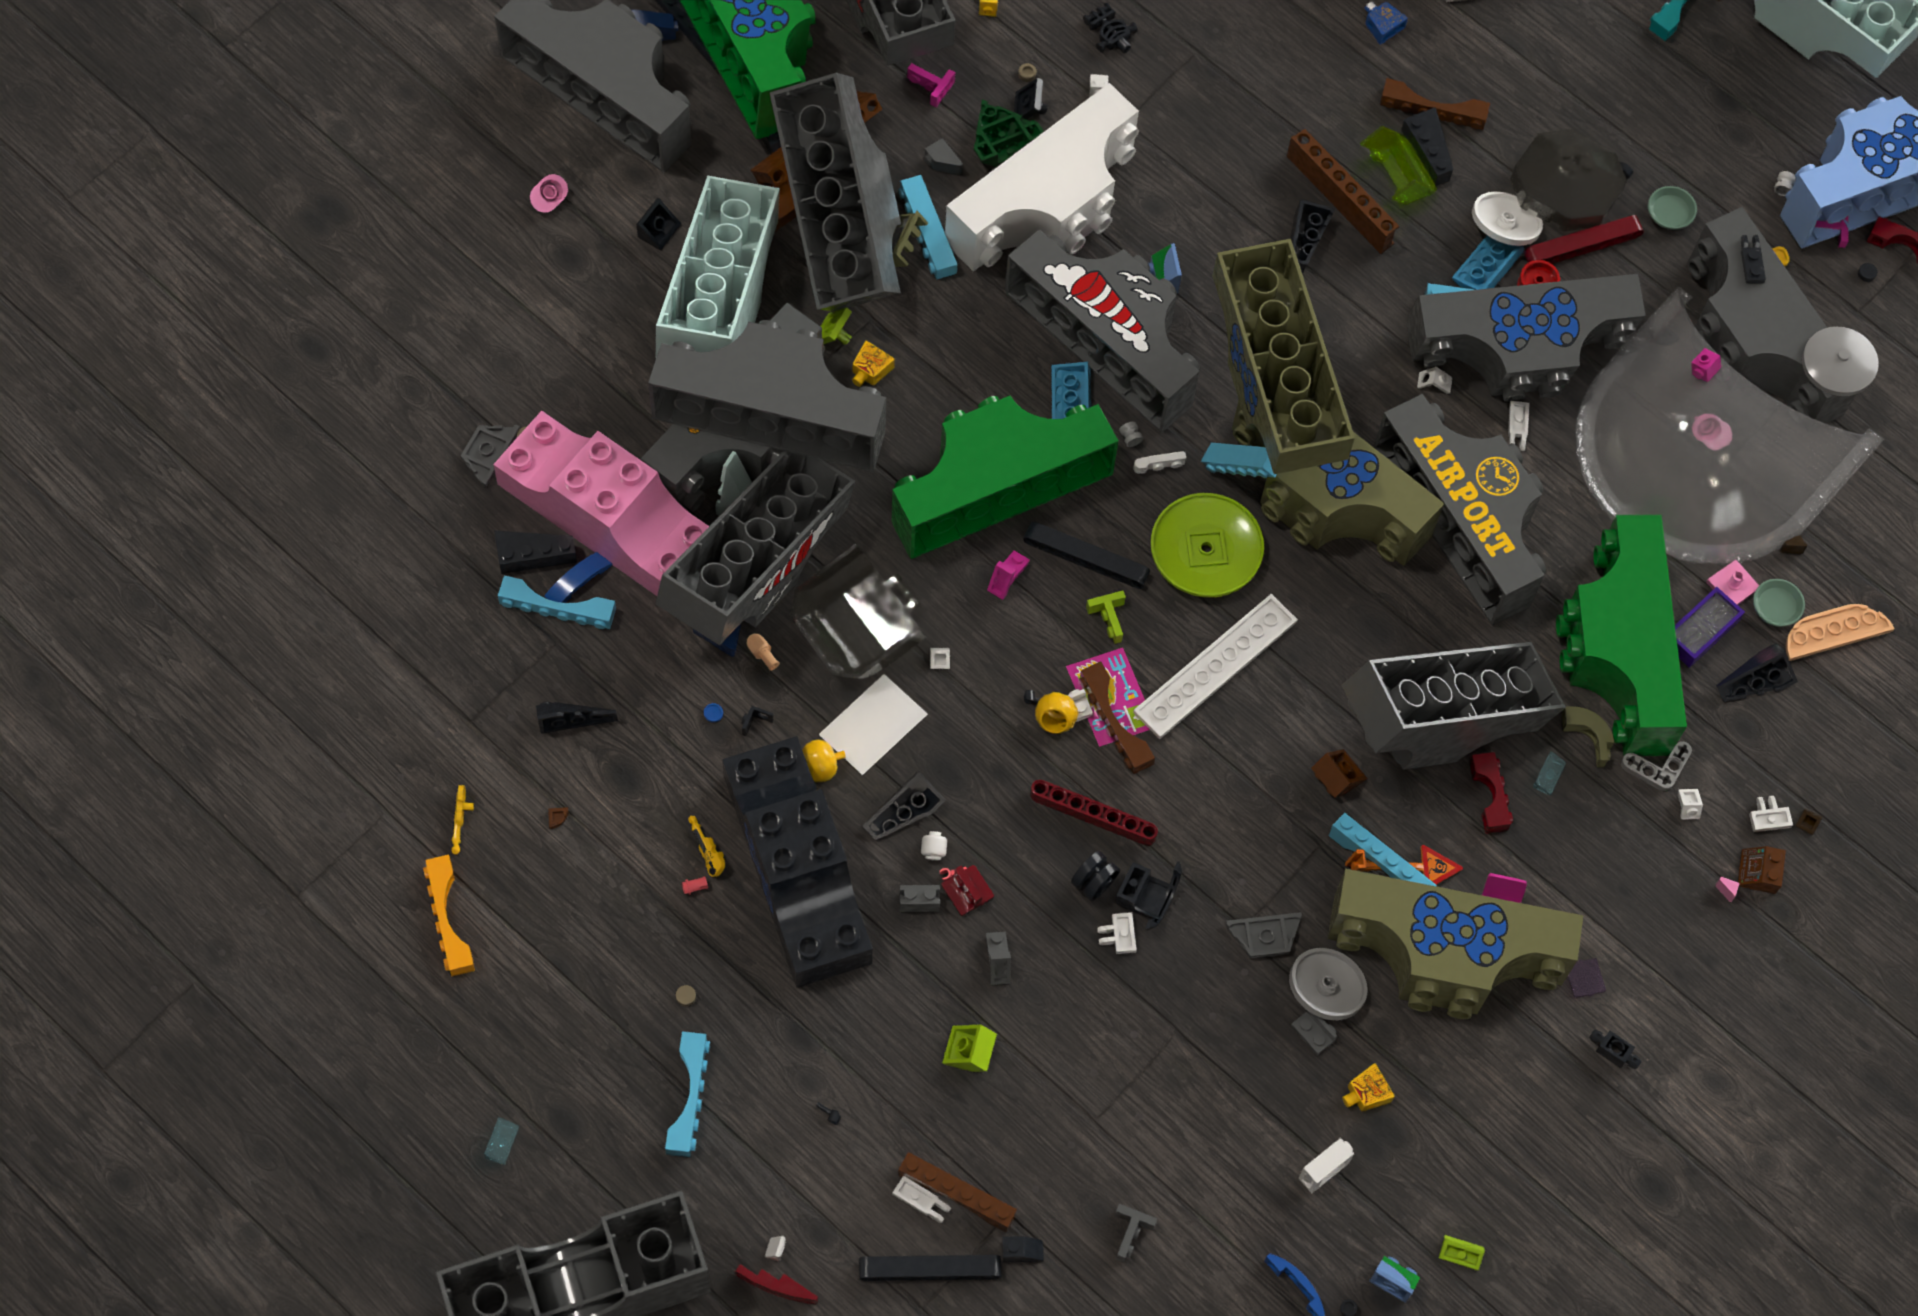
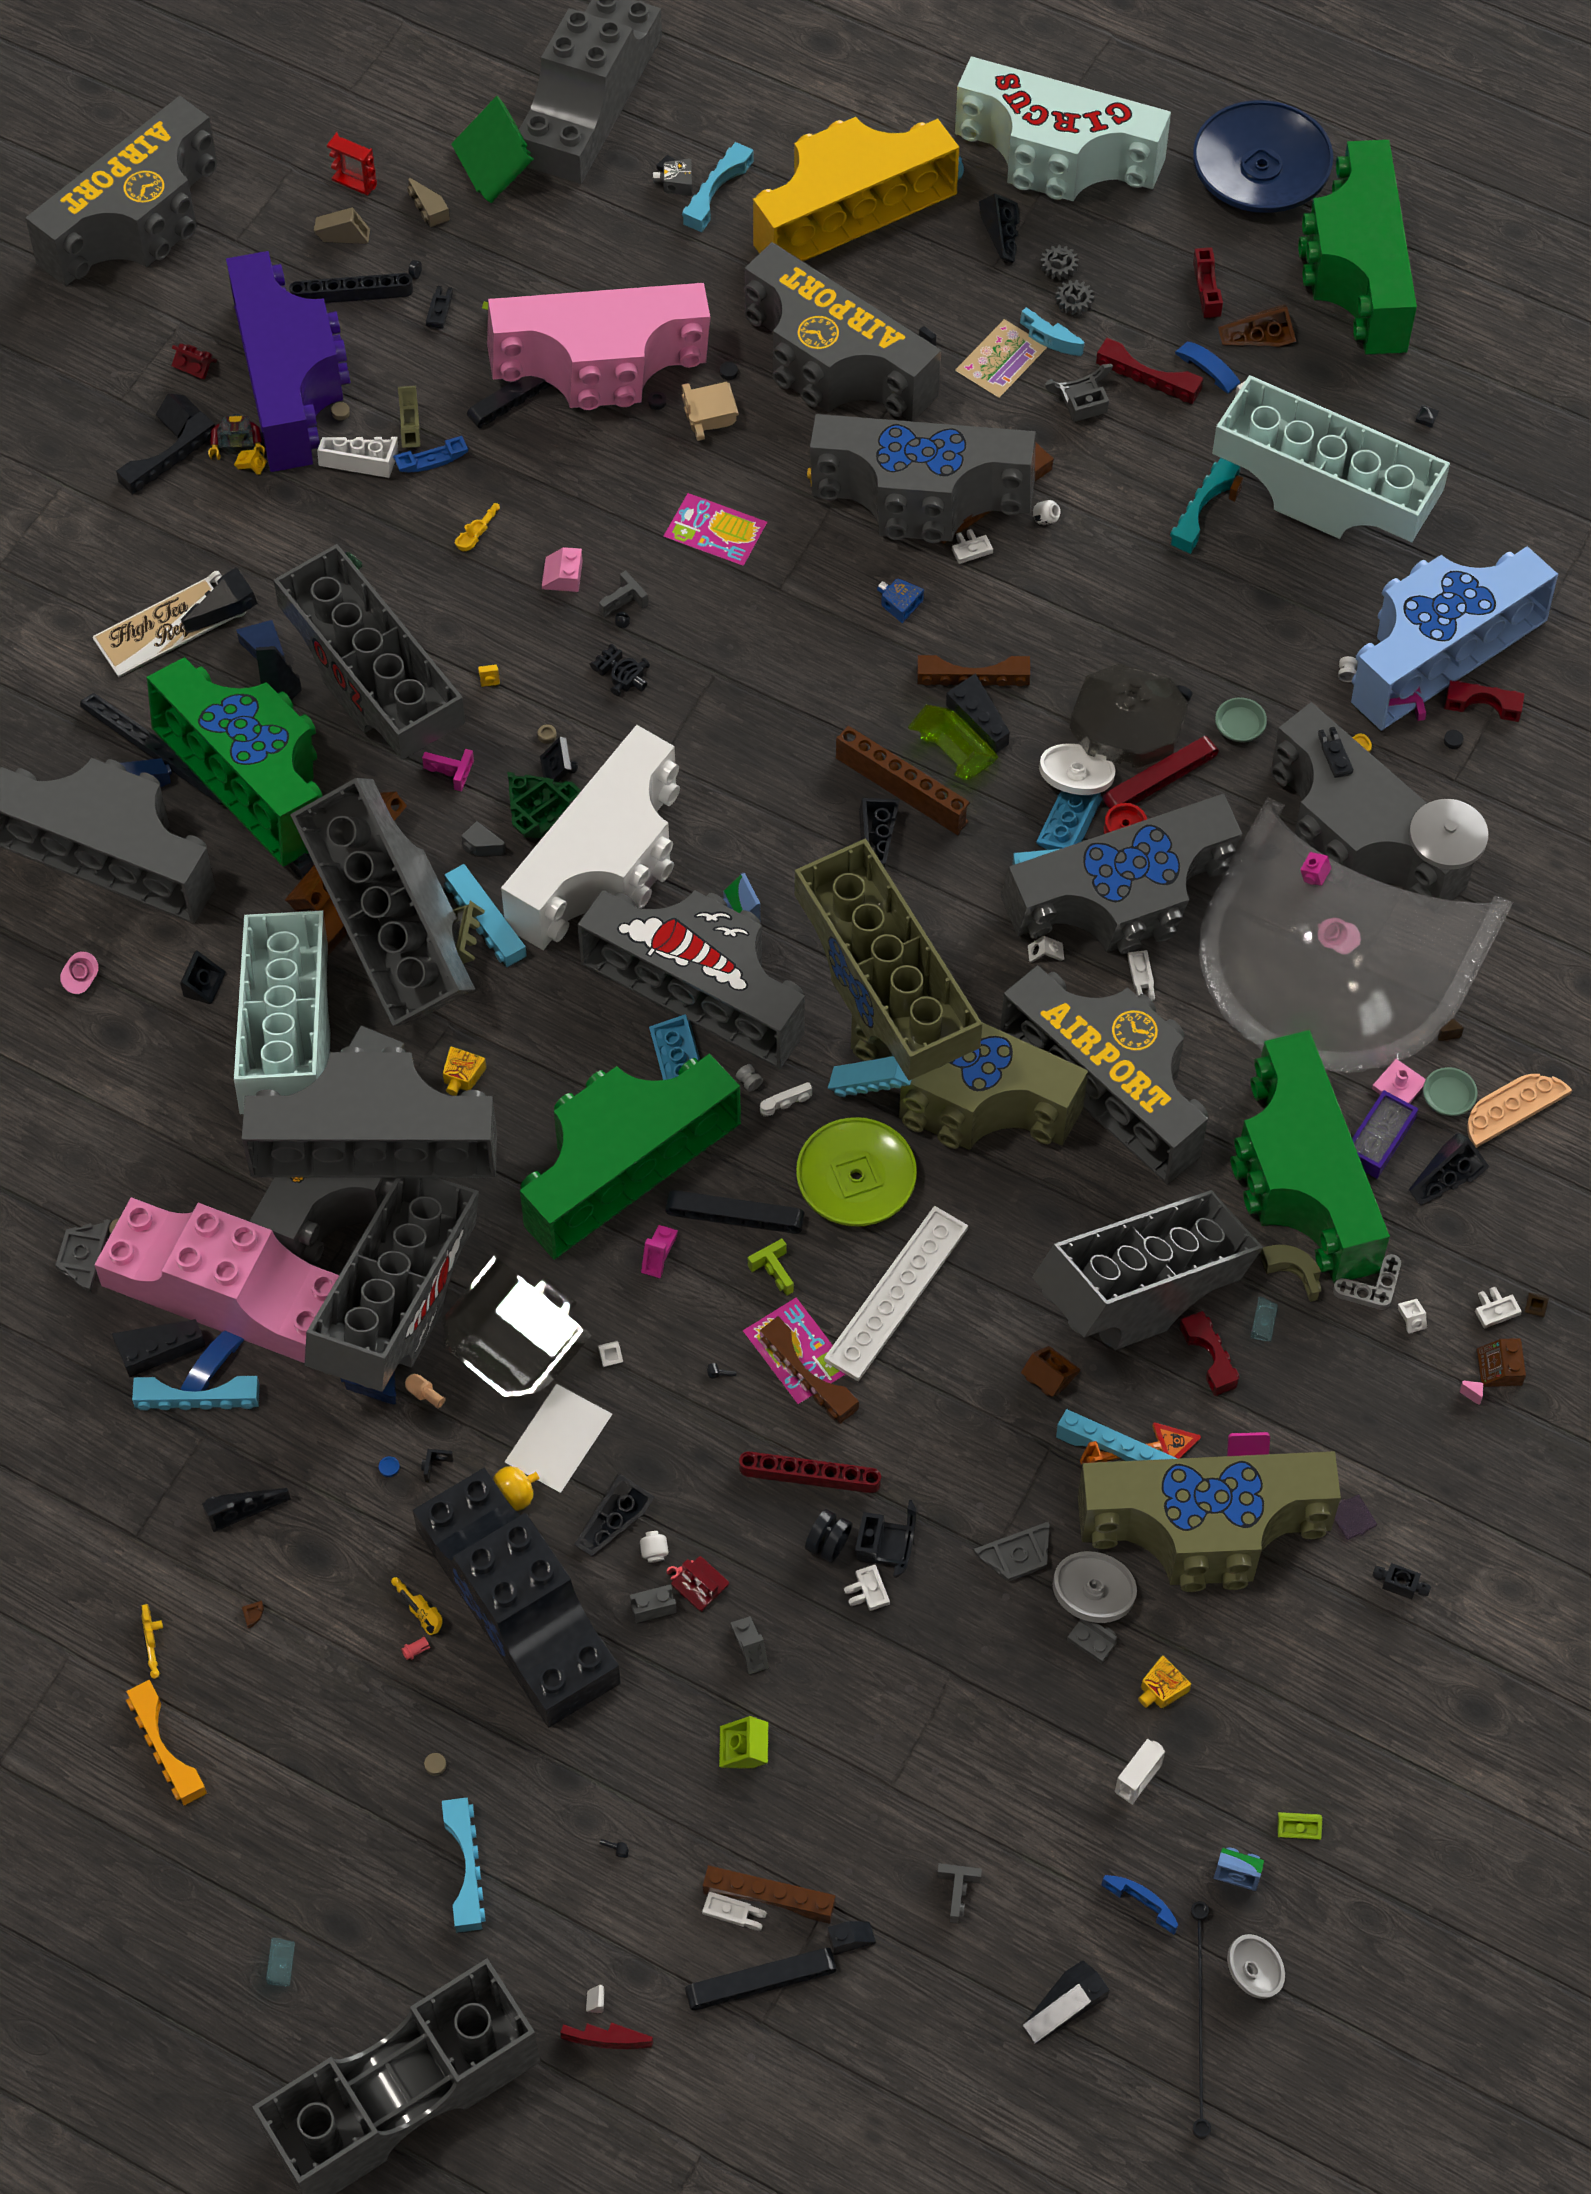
camera: 10 degrees left, 5 degrees down
light aqua wedge [716,451,752,516] -> none
lime tile [820,307,852,345] -> none
yellow piece [1035,692,1078,734] -> none
white bracket [1068,689,1093,722] -> none
white bracket [1090,74,1108,96] -> none

